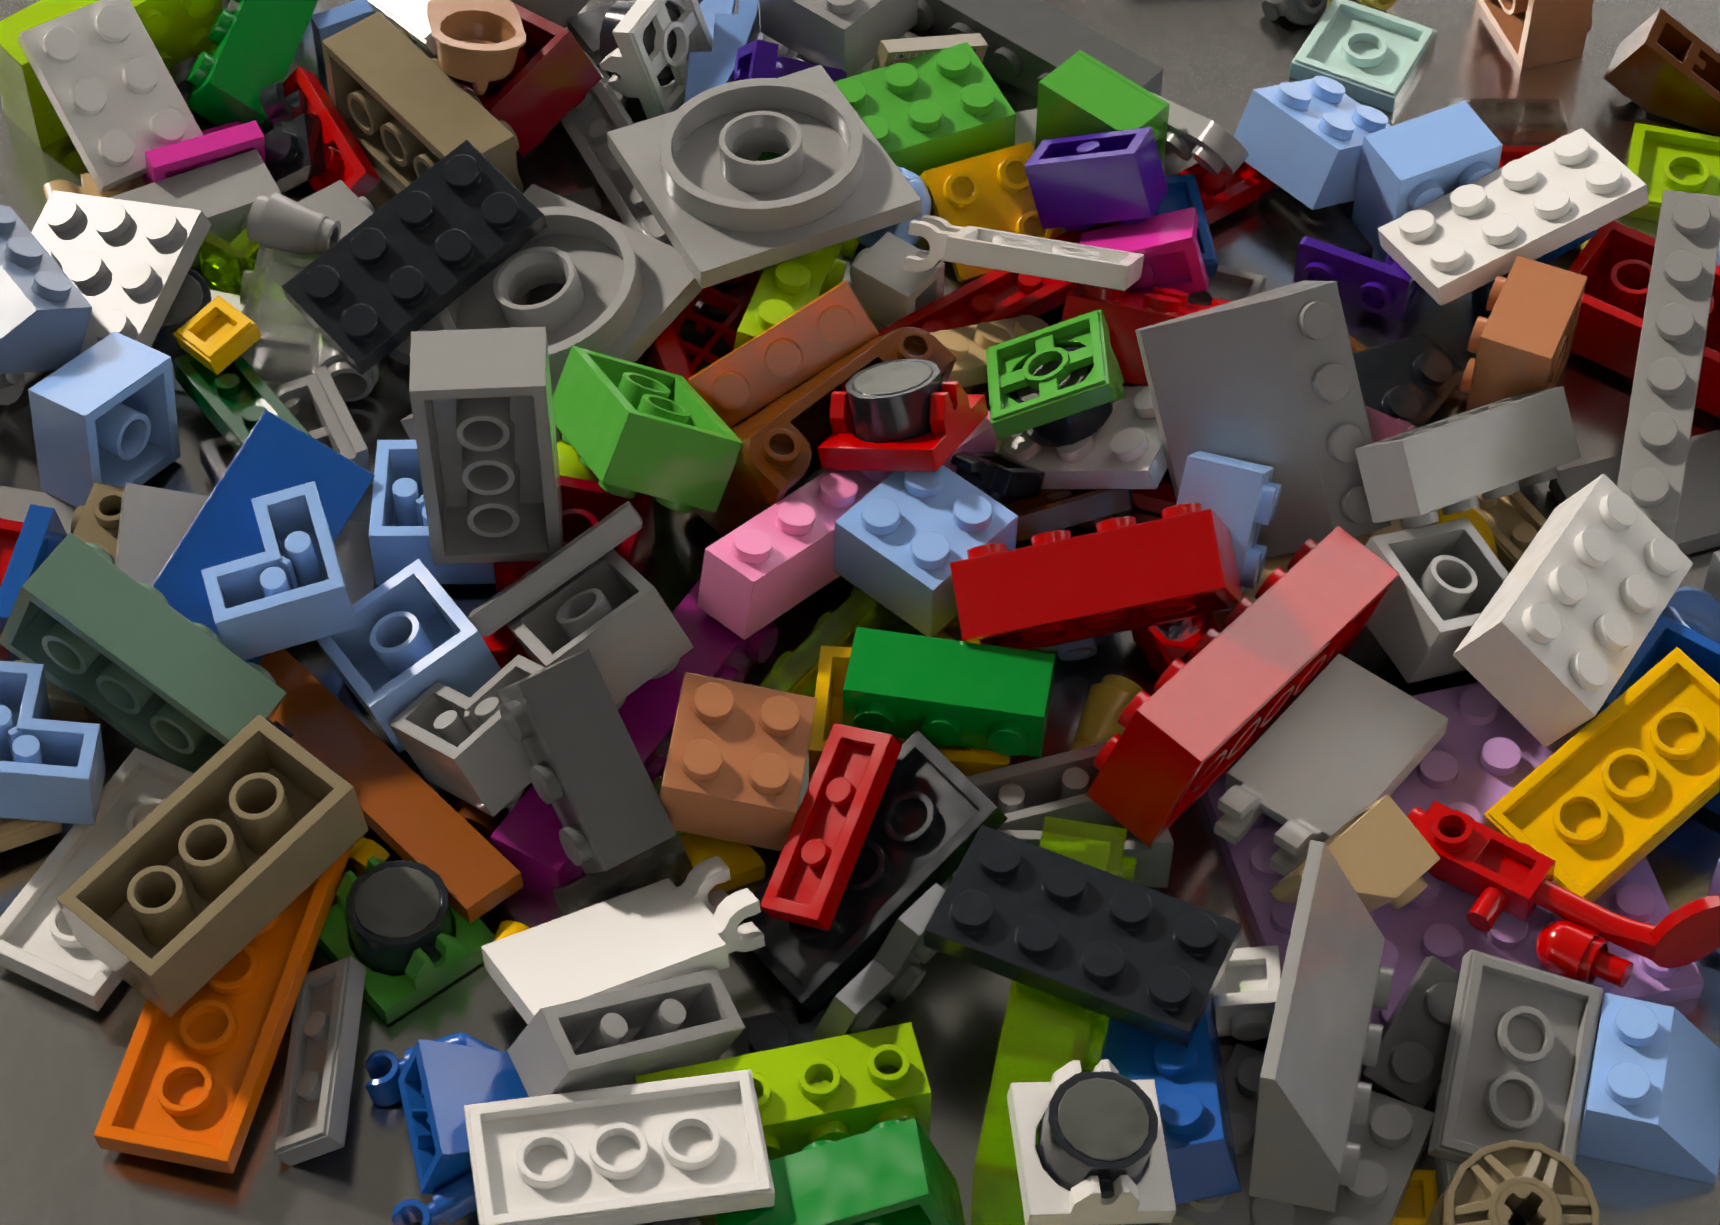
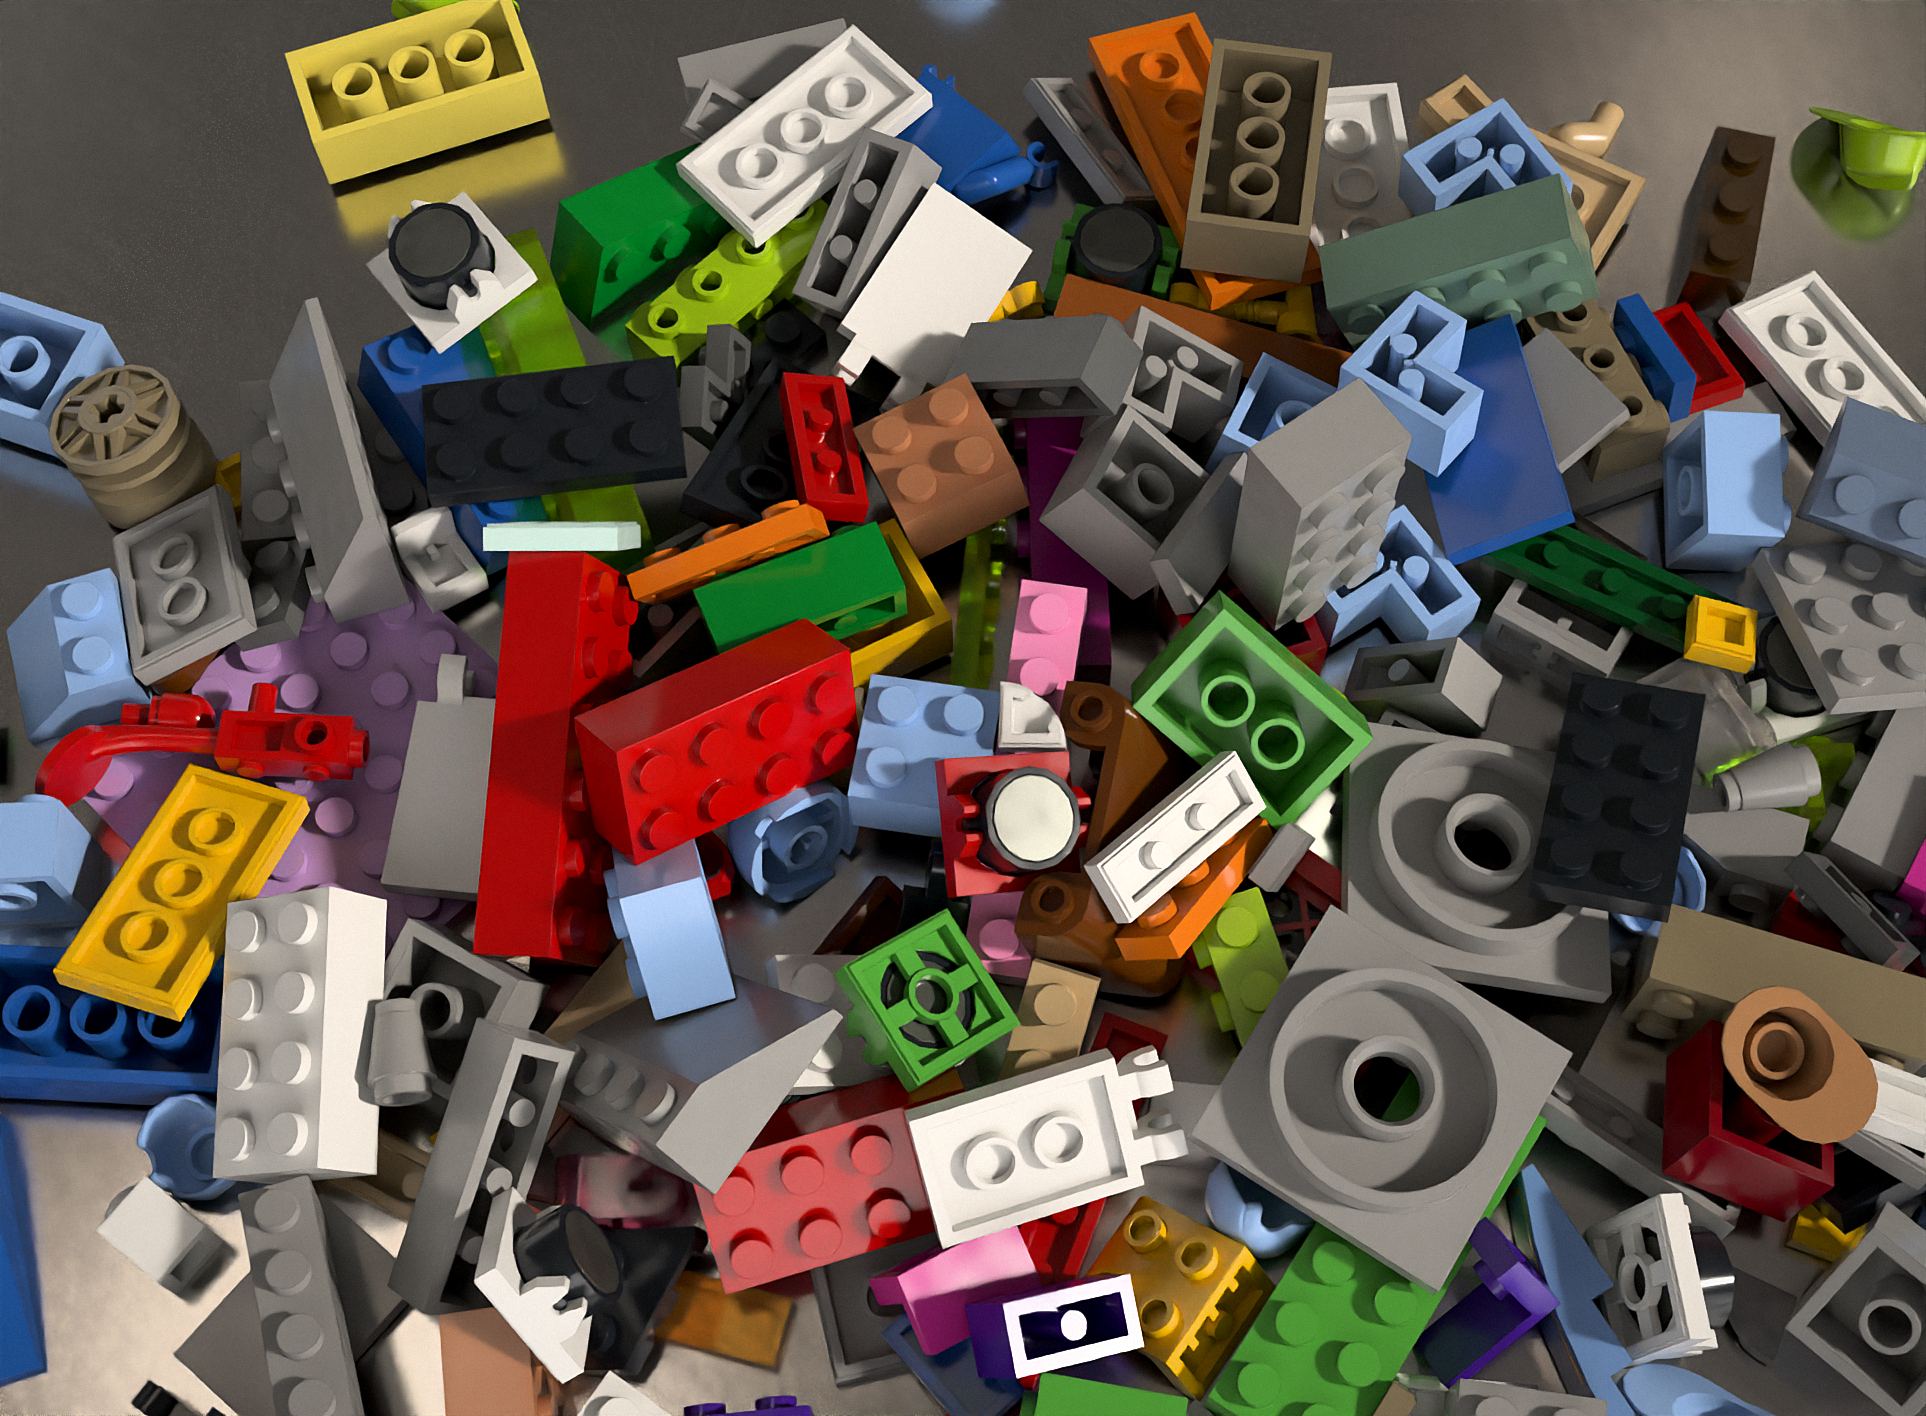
camera: 150 degrees right, 15 degrees up
tan slope [1269,794,1441,913] -> none
none -> light grey cone [367,998,438,1106]
none -> piece [474,1187,623,1384]
none -> light aqua tile [483,521,641,551]
none -> orange plate [626,500,830,606]
none -> white tile [998,682,1068,752]
none -> white tile [1084,751,1266,923]
none -> light grey tile [1248,823,1317,892]
none -> dark grey plate [1784,851,1920,971]

